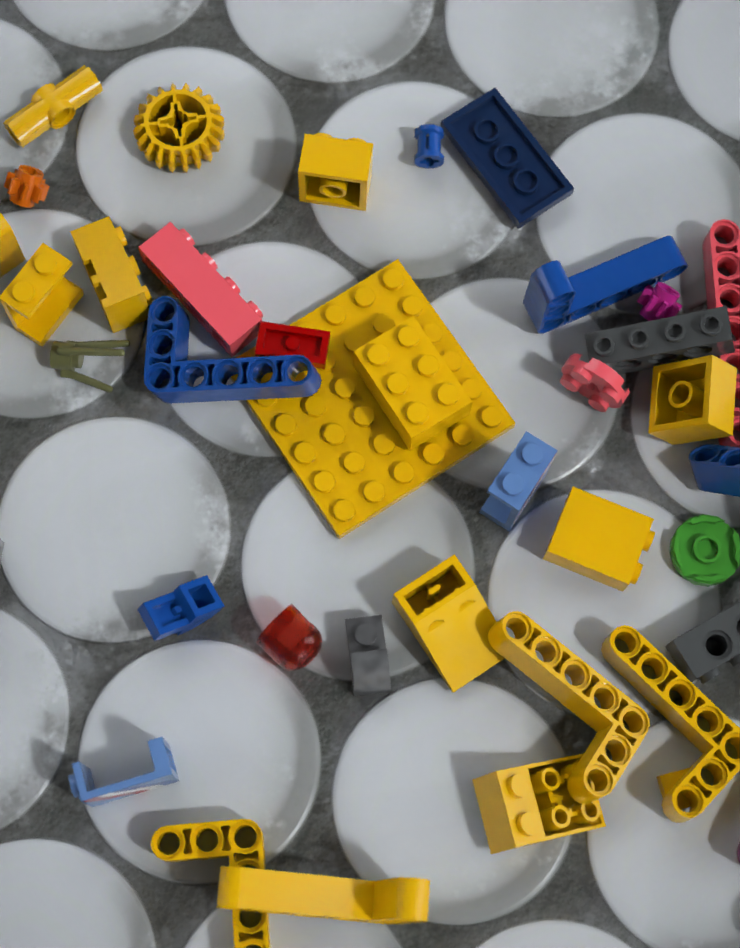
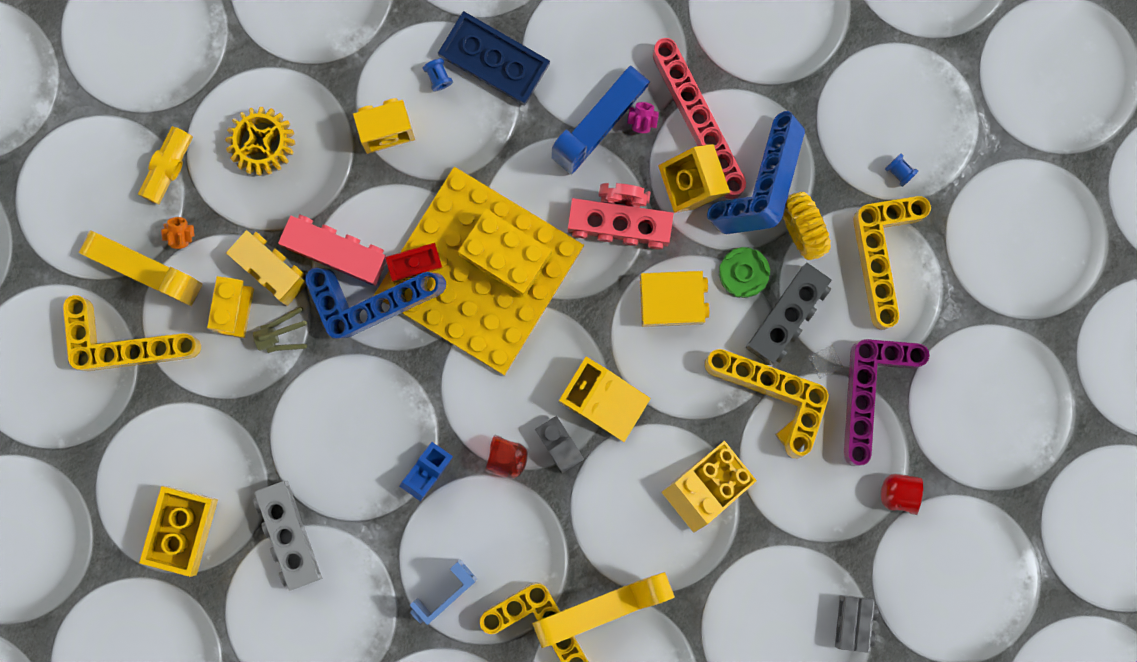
camera: 30 degrees left, 10 degrees up
medium blue panel [479,431,558,532] -> none
yellow beam [488,611,650,804] -> none
dark grey brick [585,306,735,374] -> none
none -> coral brick [567,198,674,249]

